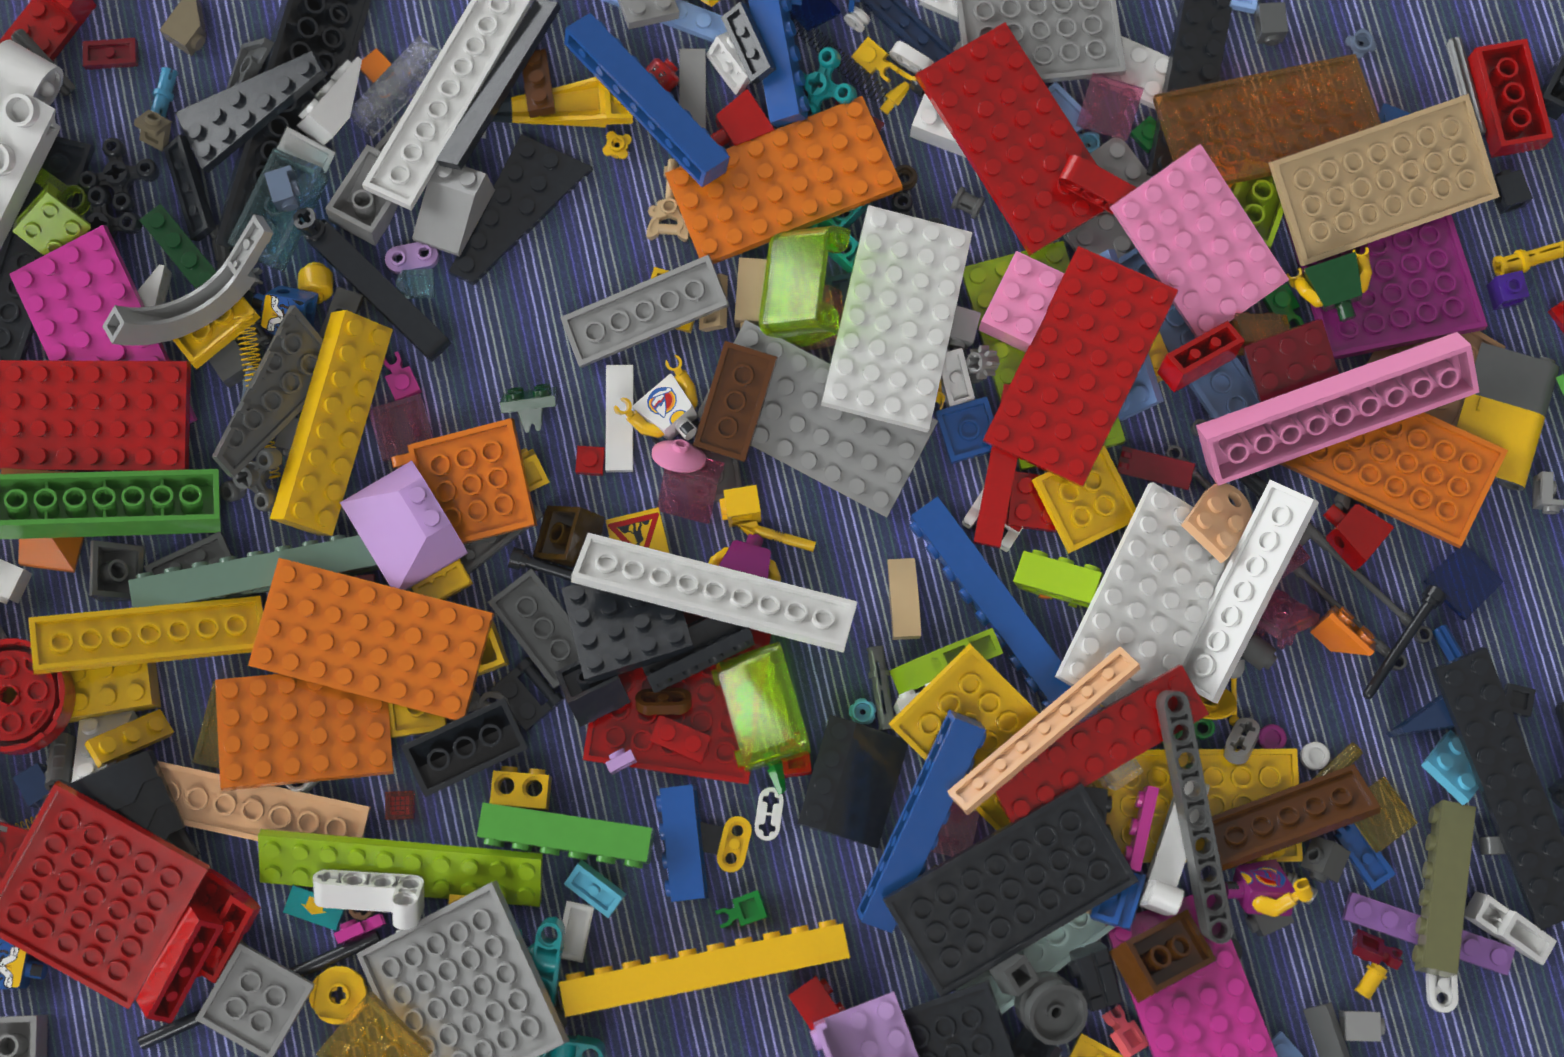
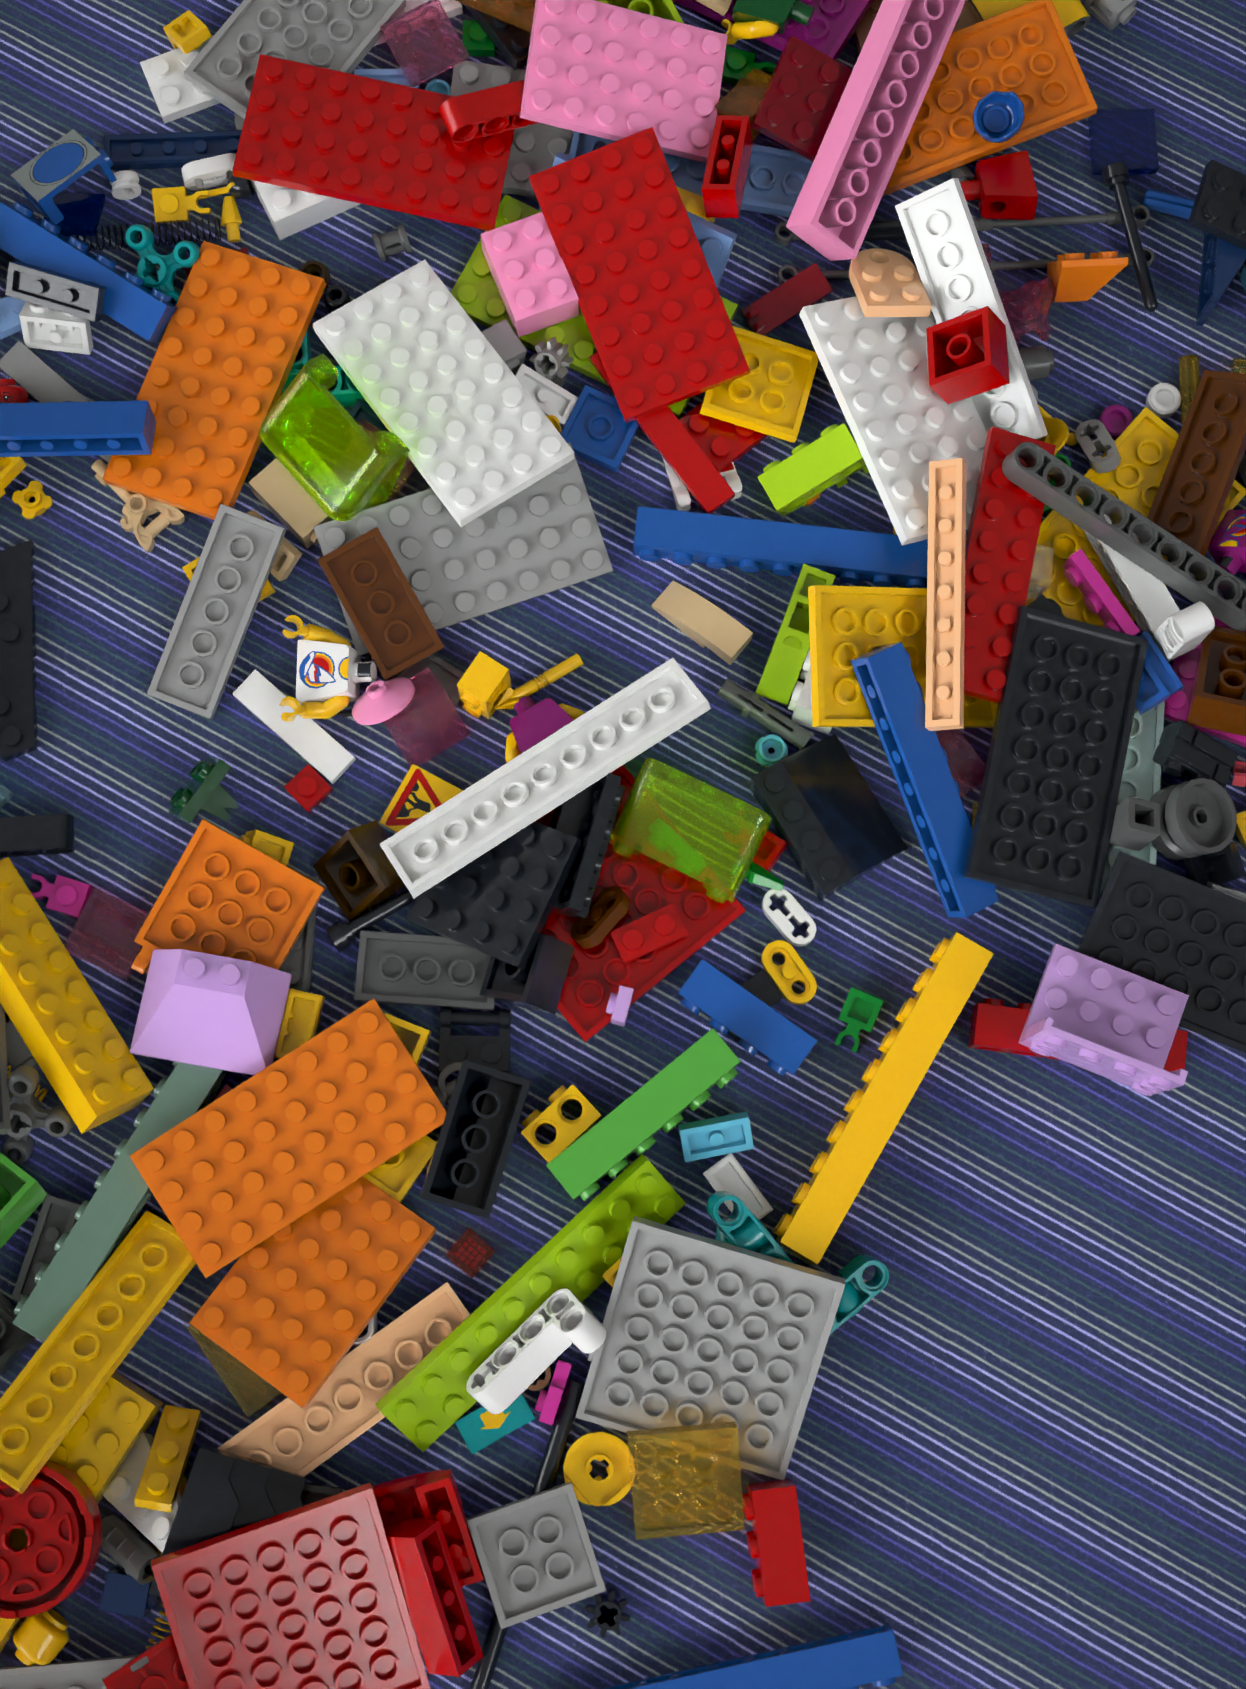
camera: 50 degrees left, 0 degrees up
red torso [710,89,775,147] -> none
none -> red brick [926,306,1010,404]
none -> blue hair [973,91,1024,143]

